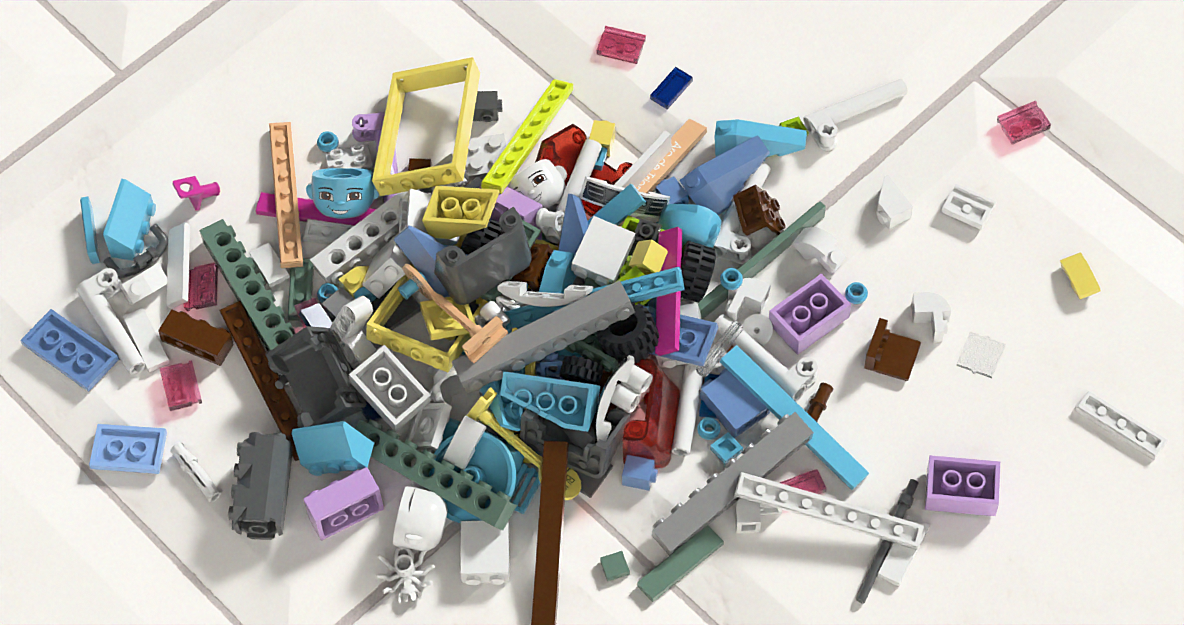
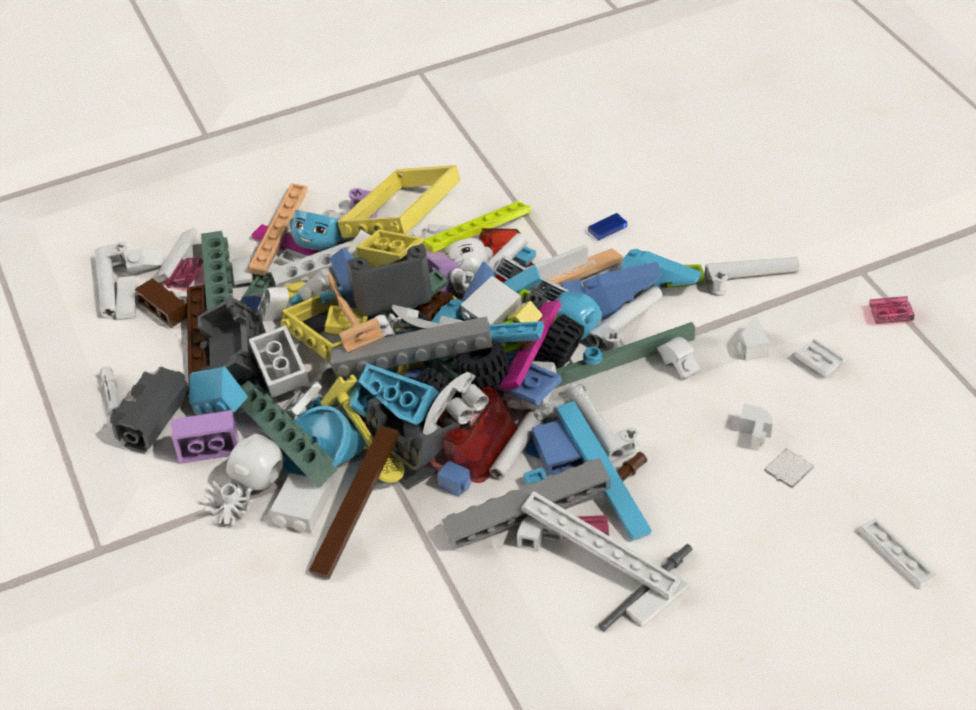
camera: 20 degrees right, 15 degrees down
medium blue plate [20,309,119,392] -> none
medium azure tile [80,196,100,264] -> none
light blue plate [89,424,167,474] -> none
medium azure slope [103,179,156,261] -> none
dark grey piece [103,224,168,278] -> none
clear pink plate [159,360,202,411] -> none
dark pink bracket [172,176,220,211] -> none
medium azure plate [317,131,339,152] -> none
white slope [443,415,486,470] -> none
dark grey brick [473,91,503,122] -> none
medium azure tile [509,464,541,514] -> none
light yellow brick [589,120,615,157] -> none
clear pink plate [596,26,646,64] -> none
sand green tile [600,551,630,582] -> none
sand green tile [637,525,724,602] -> none
medium azure plate [697,417,720,440] -> none
white brick [725,278,771,323] -> none
reddish brown bracket [733,184,786,236] -> none
white piece [741,314,773,346] -> none
lavender brick [769,273,851,355] -> none
medium azure plate [845,282,868,304] -> none
reddish brown bracket [864,318,921,381] -> none
lavender brick [925,455,1001,516] -> none
light yellow slope [1060,252,1101,299] -> none

